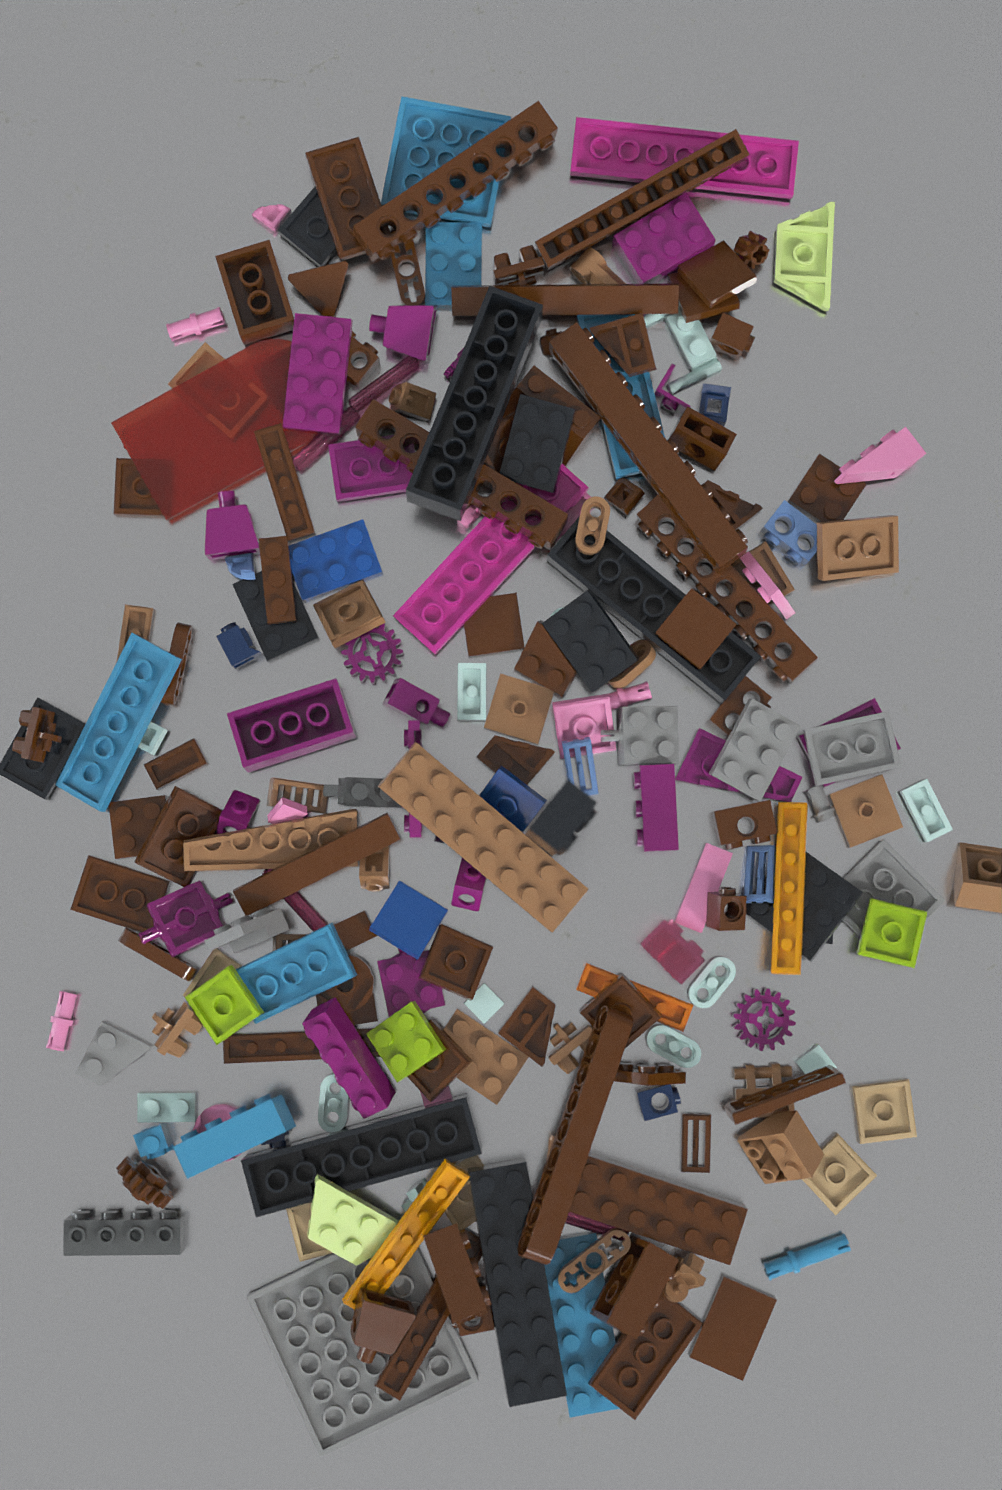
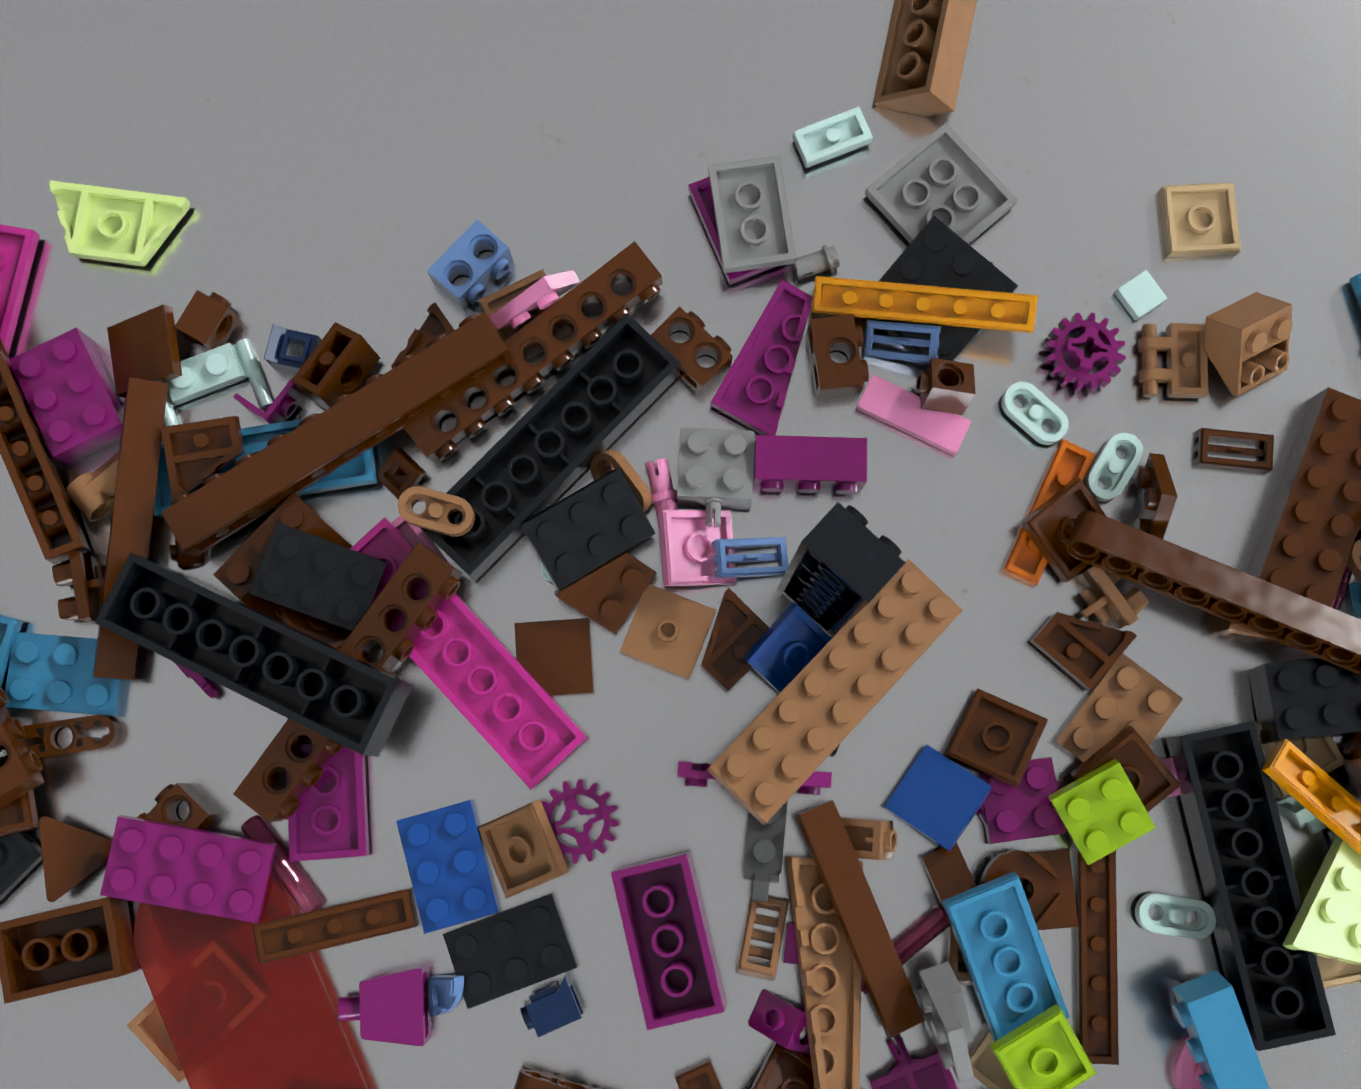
camera: 85 degrees left, 5 degrees down
bright pink pin [166,307,226,342] -> none
reddish brown plate [259,536,297,625] -> none
bright pink tile [267,797,308,824] -> none
magenta brick [302,997,396,1119] -> none
clear pink axle [348,355,420,413] -> none
magenta torso [369,305,438,361] -> none
magenta torso [382,678,451,728] -> none
medium nougat bracket [389,382,436,421] -> none
magenta bracket [451,858,486,911] -> none
bright pink tile [457,505,481,531] -> none
light aqua plate [457,663,486,721] -> none
light aqua tile [464,983,504,1024] -> none
dark blue brick [635,1084,681,1121] -> none
clear pink brick [639,919,705,985] -> none
reddish brown tile [655,588,736,670] -> none
reddish brown tile [677,240,757,308] -> none
light grey plate [709,698,801,801] -> none
reddish brown tile [724,1065,846,1125] -> none
reddish brown gear [733,231,770,269] -> none
reddish brown plate [788,453,867,522] -> none
tan tile [802,1132,877,1215] -> none
medium nougat plate [817,515,899,581] -> none
medium nougat plate [828,774,903,848] -> none
bright pink slope [834,427,927,484] -> none
lime plate [857,898,927,968] -> none

